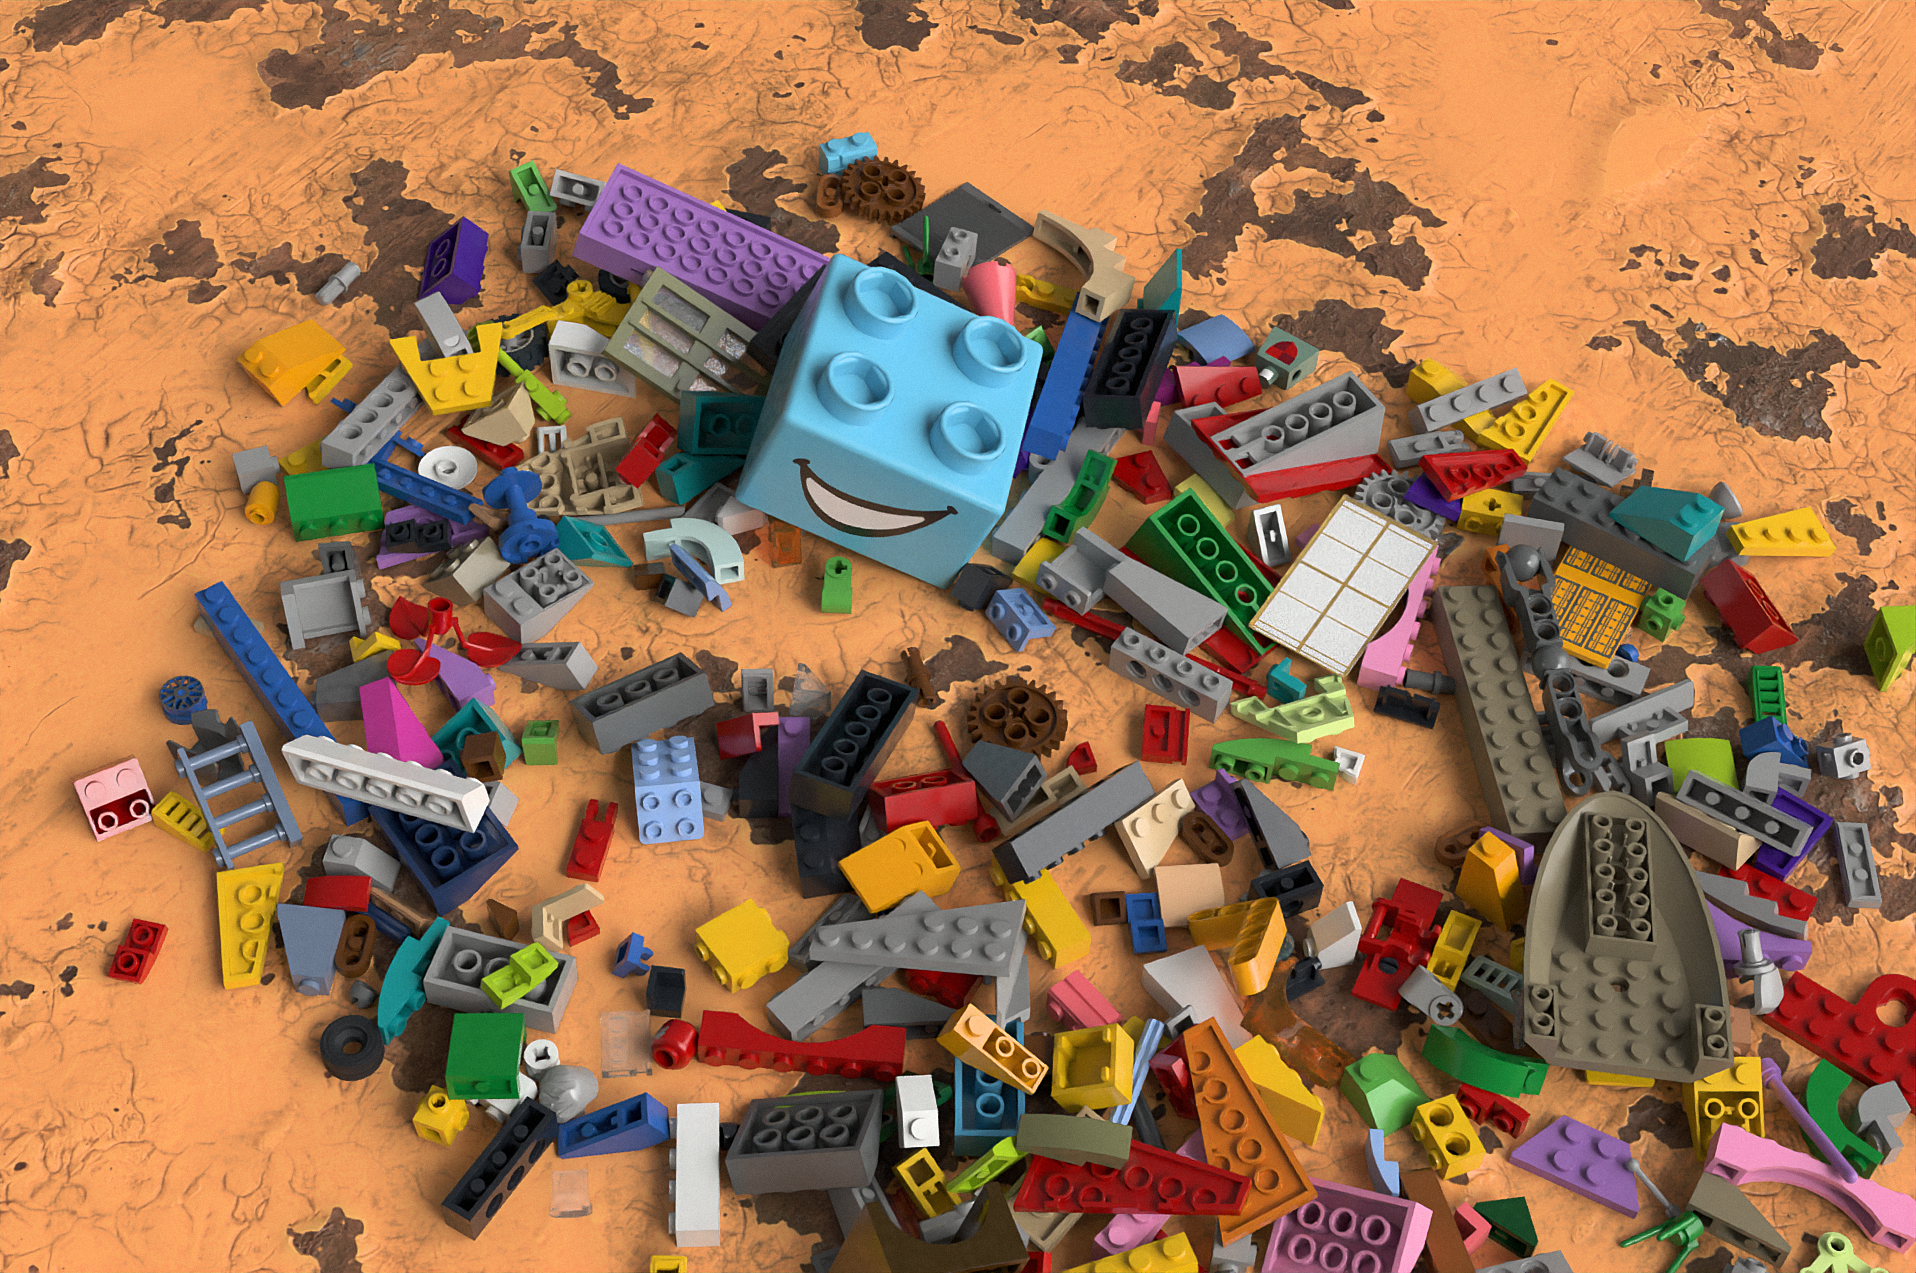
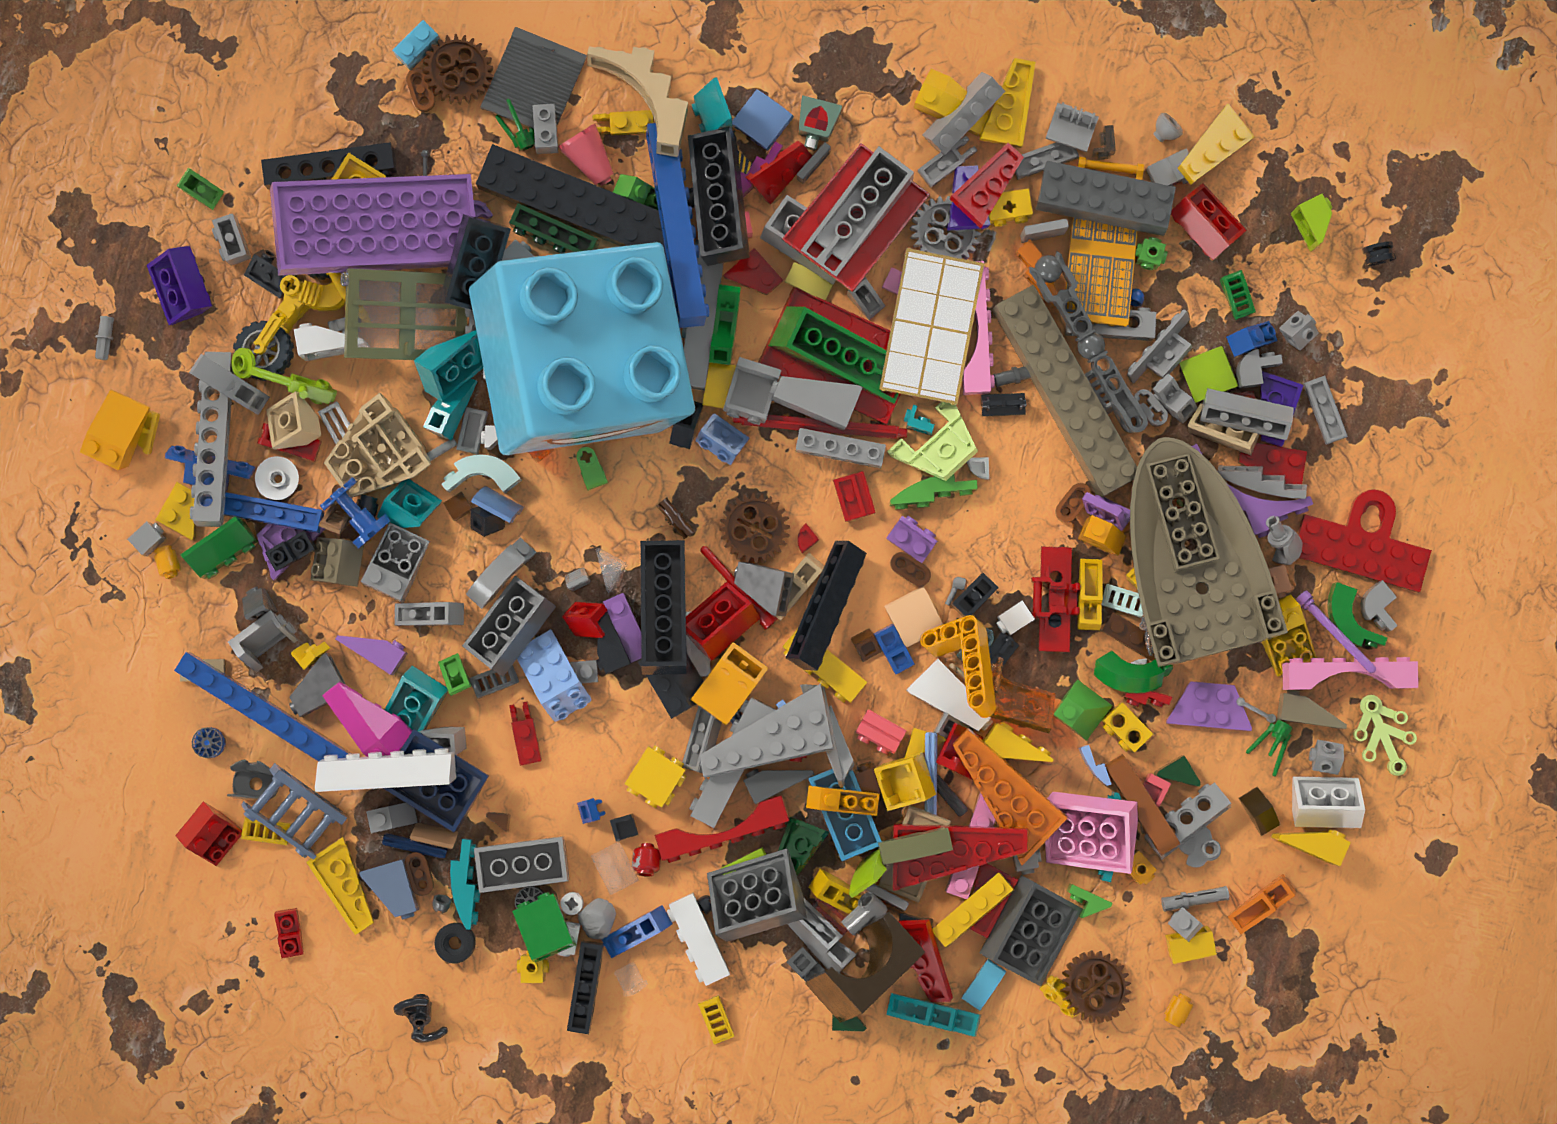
camera: 20 degrees left, 35 degrees up
red slope [303,875,373,912] -> none
red plant [387,596,522,686] -> none
yellow wing [390,322,503,416] -> none
reddish brown brick [460,731,506,783] -> none
lime slope [480,941,558,1010] -> none
tan bracket [531,883,604,952] -> none
white brick [550,169,607,212] -> none
red tile [566,910,600,947] -> none
red arch [615,413,678,489] -> none
white slope [895,1075,939,1148] -> none
tan wing [1114,778,1195,880] -> none
slope [1228,778,1311,871] -> none
light grey piece [1398,965,1464,1026] -> none
teal slope [1608,486,1725,562] -> none
none -> black piece [393,994,448,1043]
none -> light grey arch [466,537,536,609]
none -> dark grey slope [469,665,519,699]
none -> dark grey tile [797,142,831,184]

